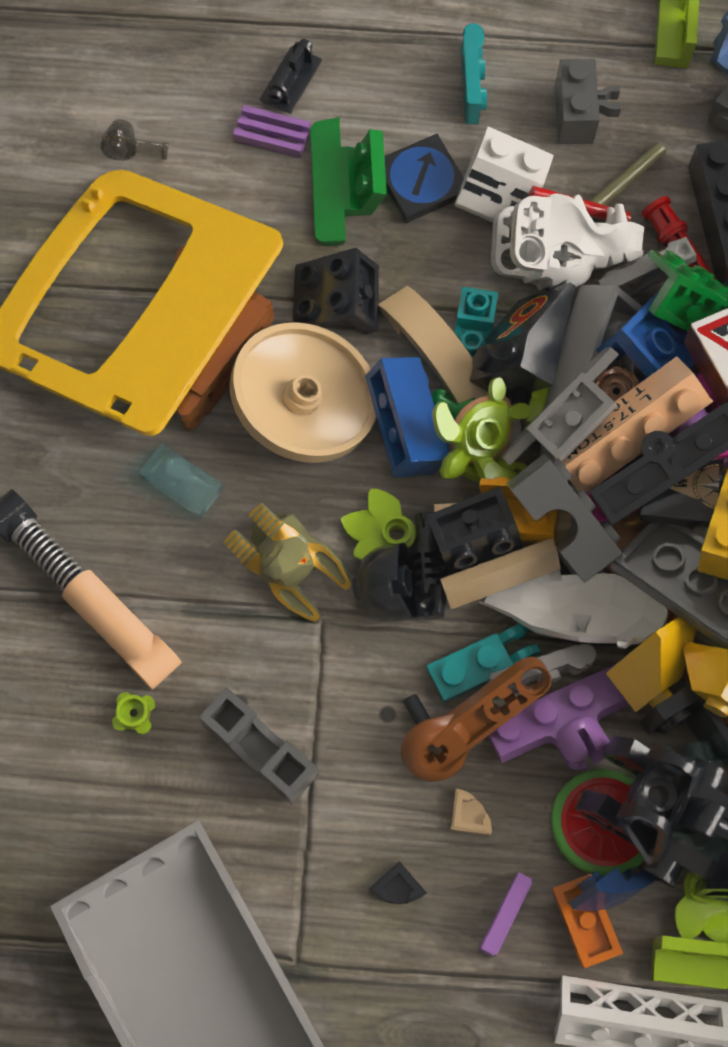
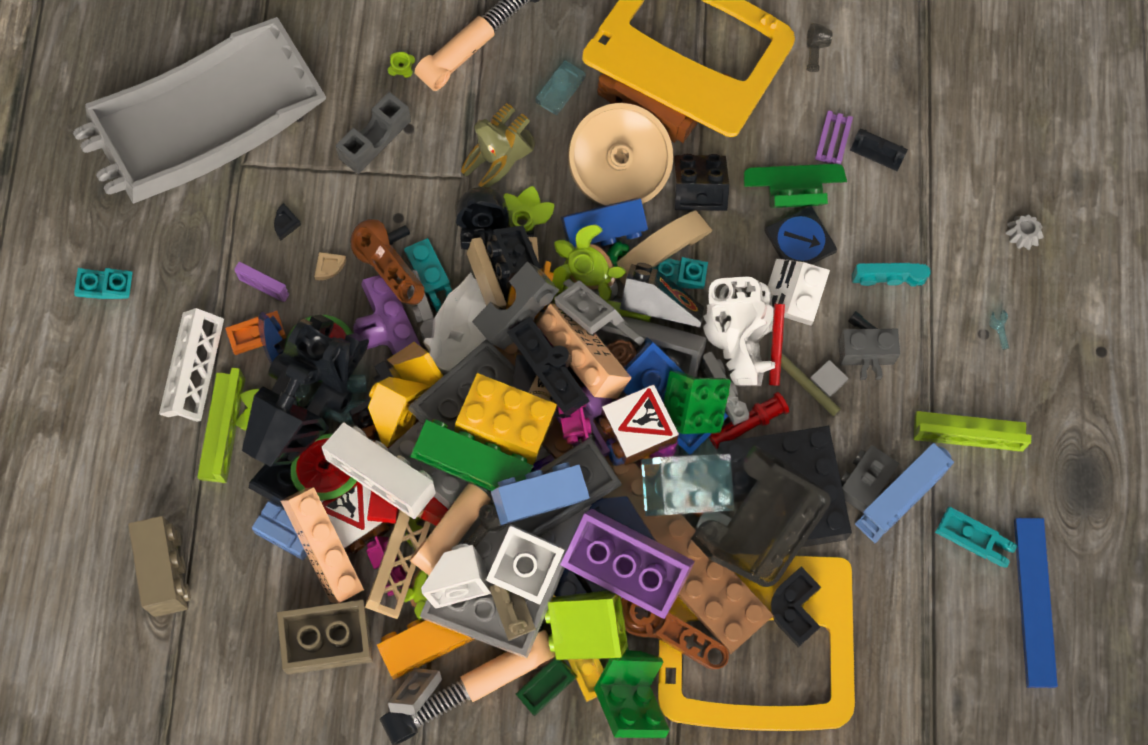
camera: 90 degrees right, 0 degrees up
none -> light grey tile [810,360,849,398]
none -> black piece [848,311,878,329]

